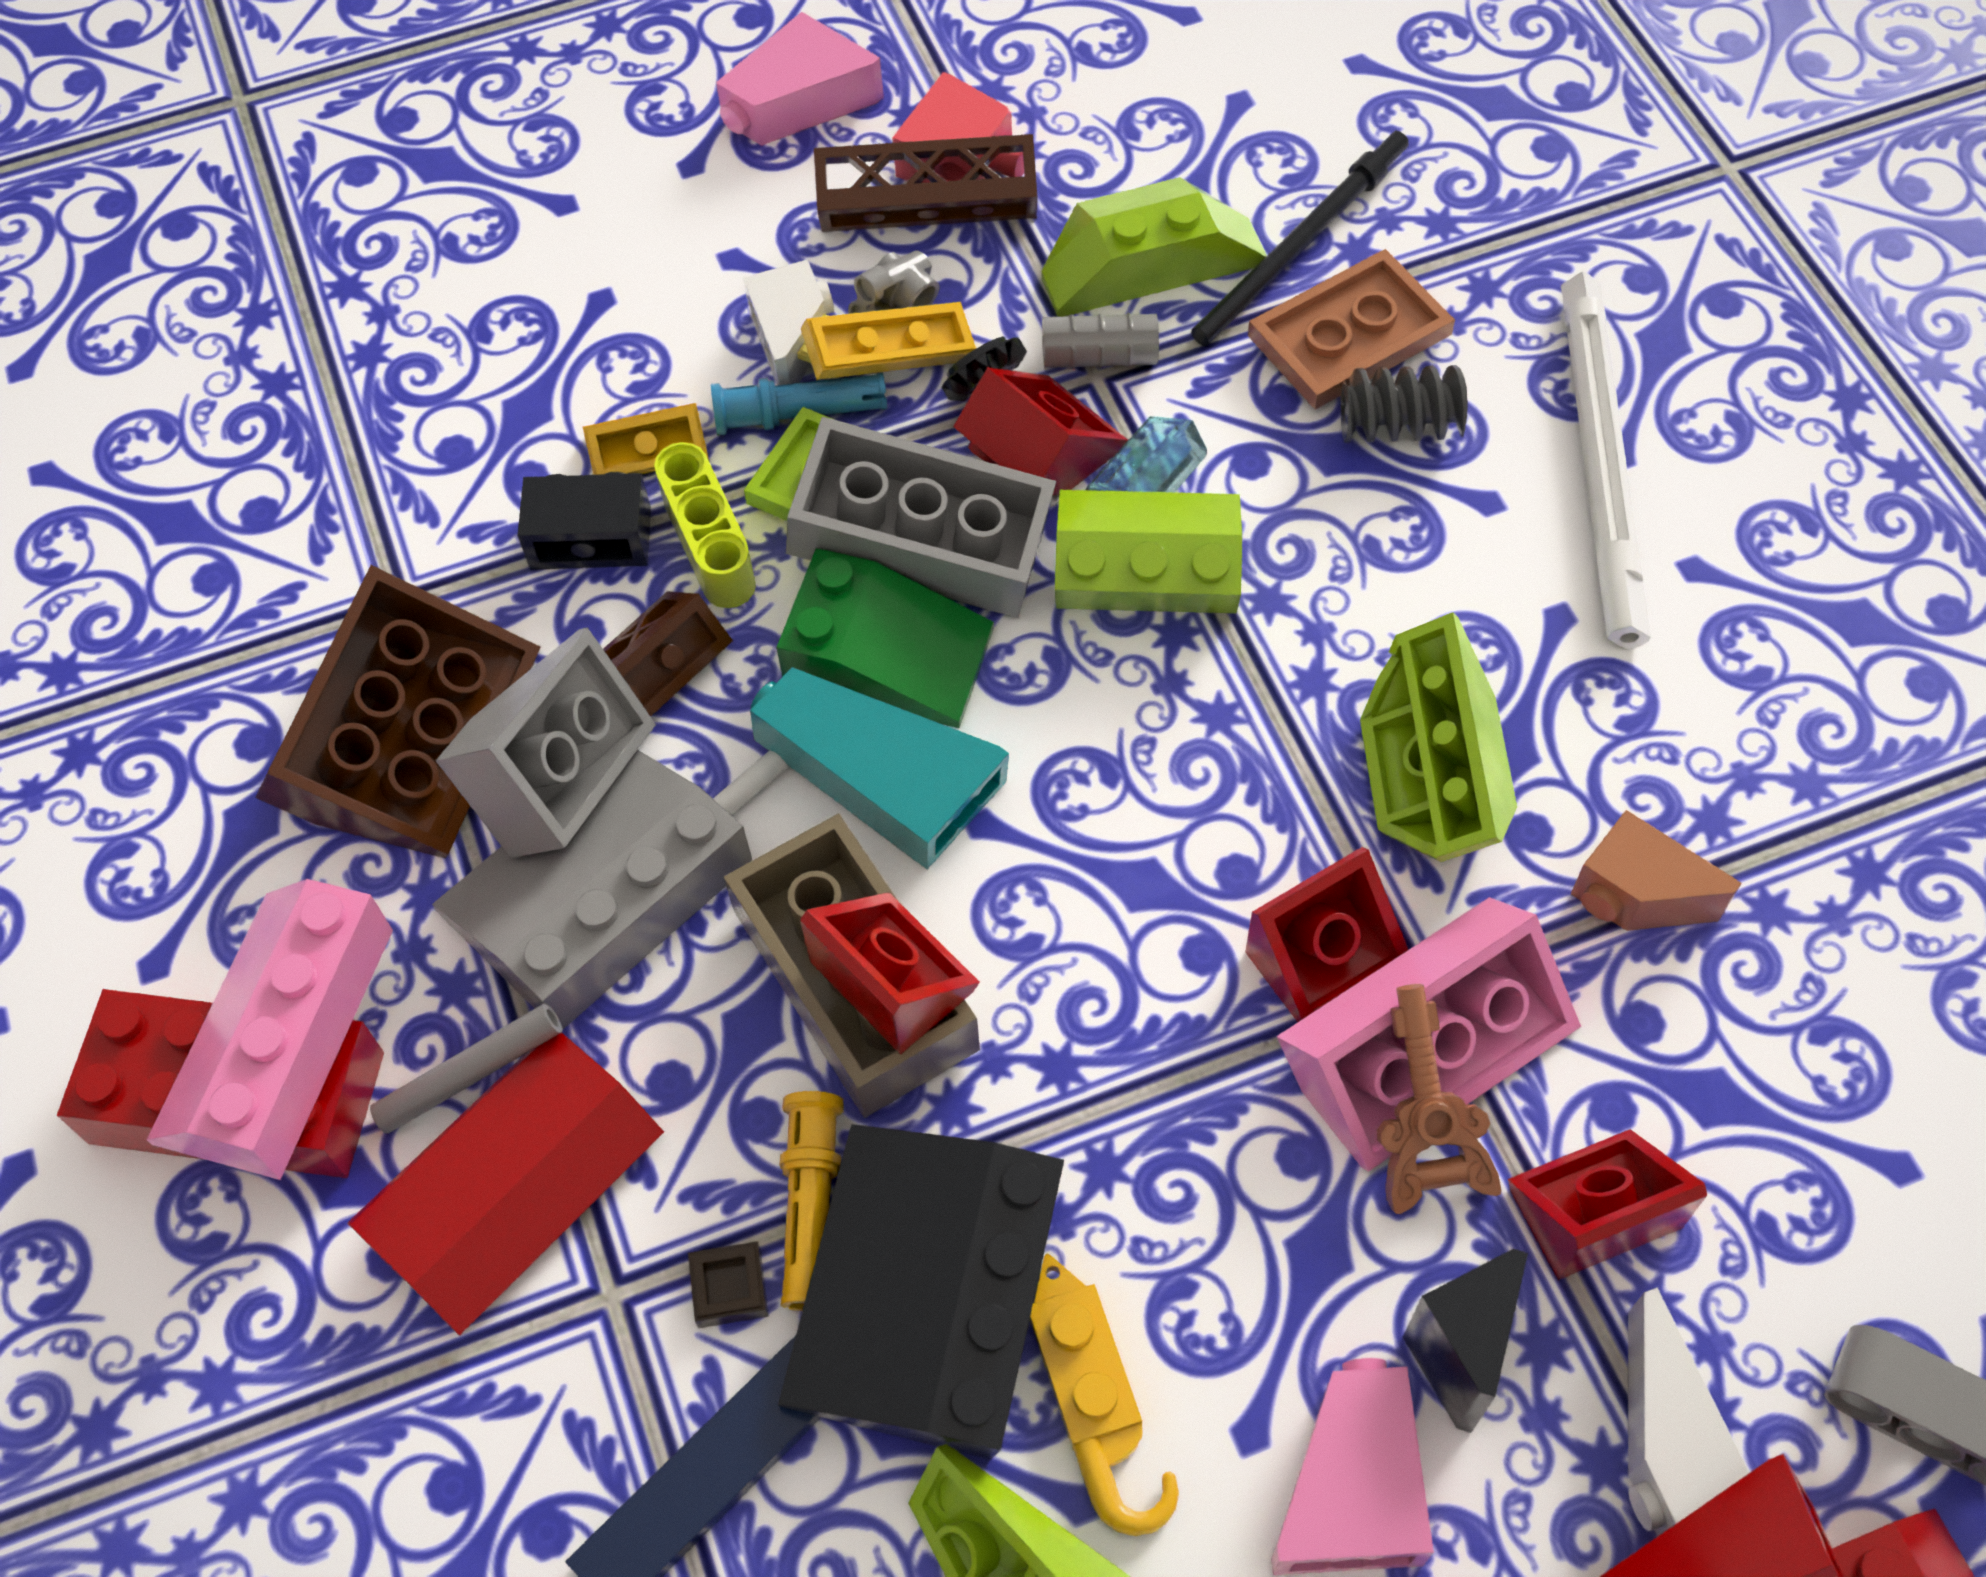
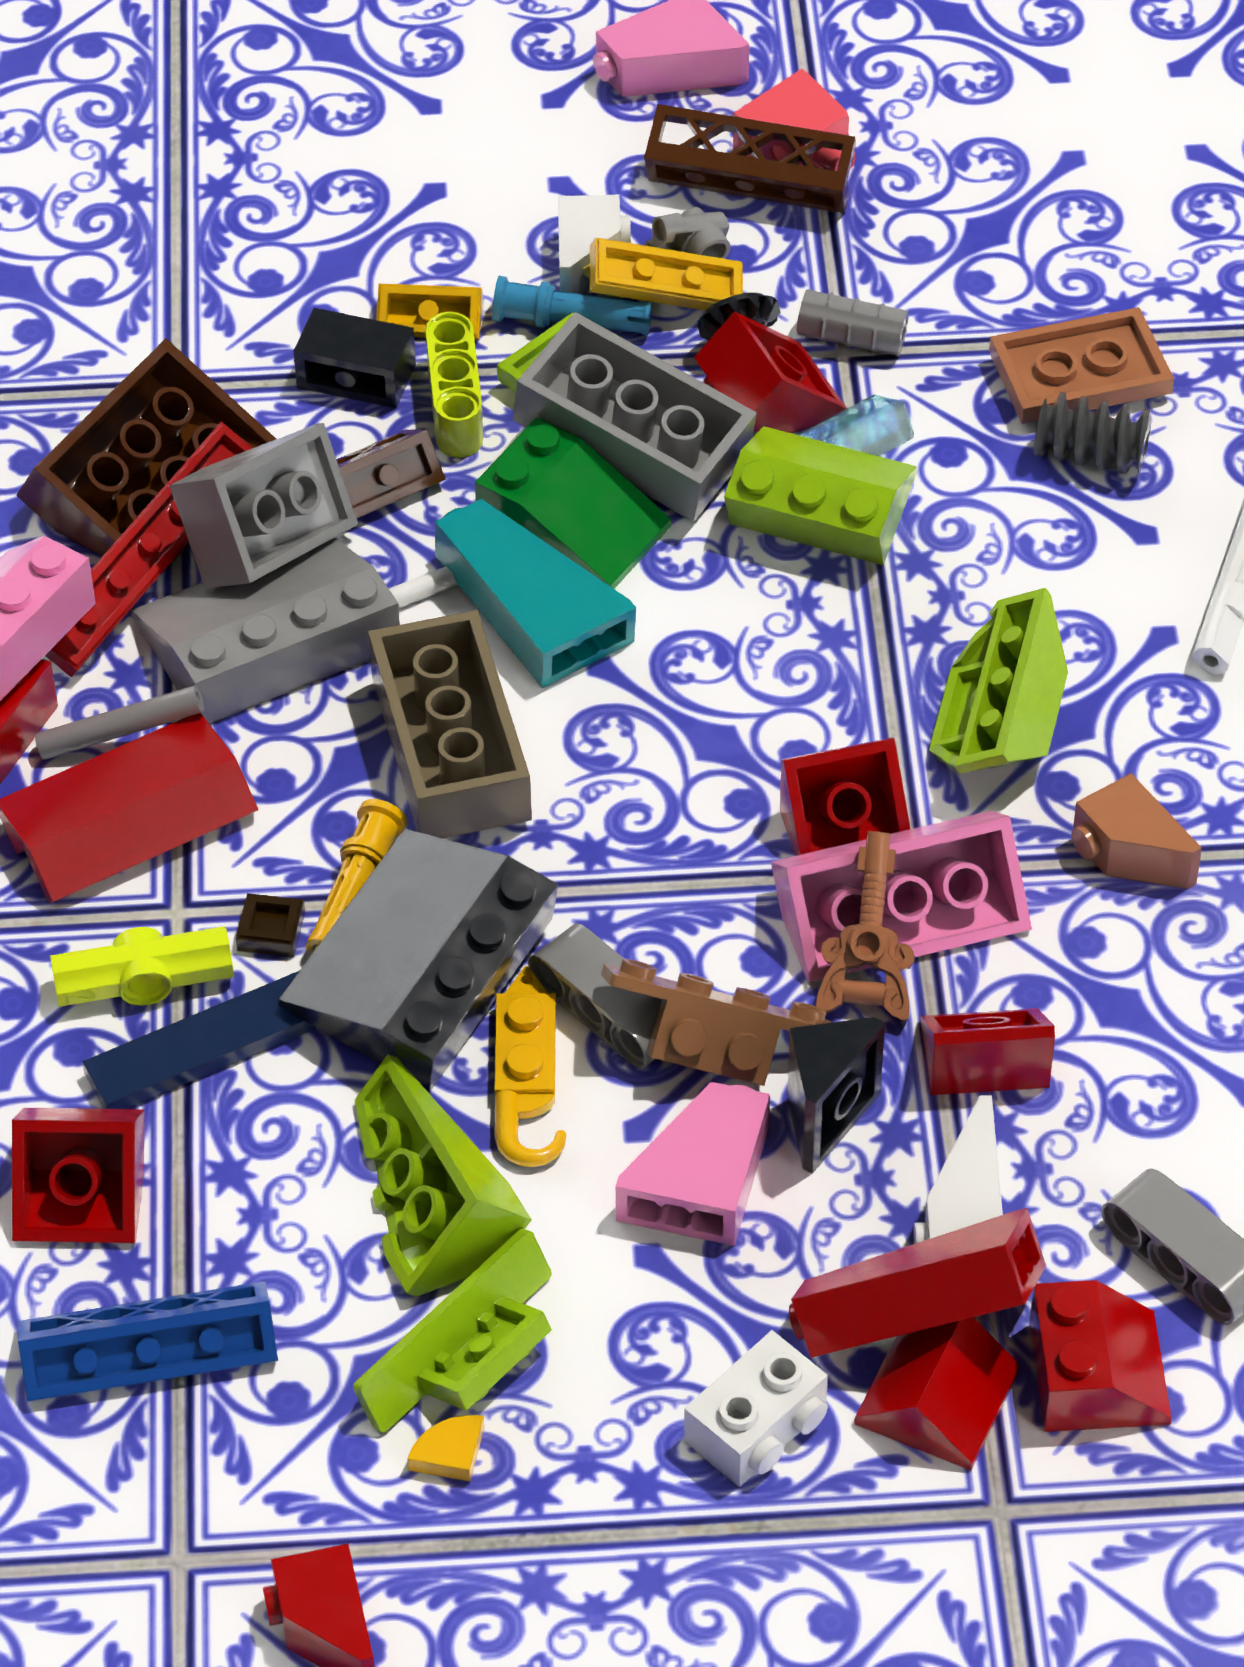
camera: 15 degrees right, 10 degrees down
red slope [800,892,980,1055] -> none
lime wedge [1041,177,1267,317] -> none
black bar [1191,131,1409,346] -> none
none -> red tile [45,422,253,678]
none -> neon yellow piece [50,926,234,1007]
none -> light grey beam [528,923,662,1068]
none -> medium nougat bracket [601,958,831,1086]

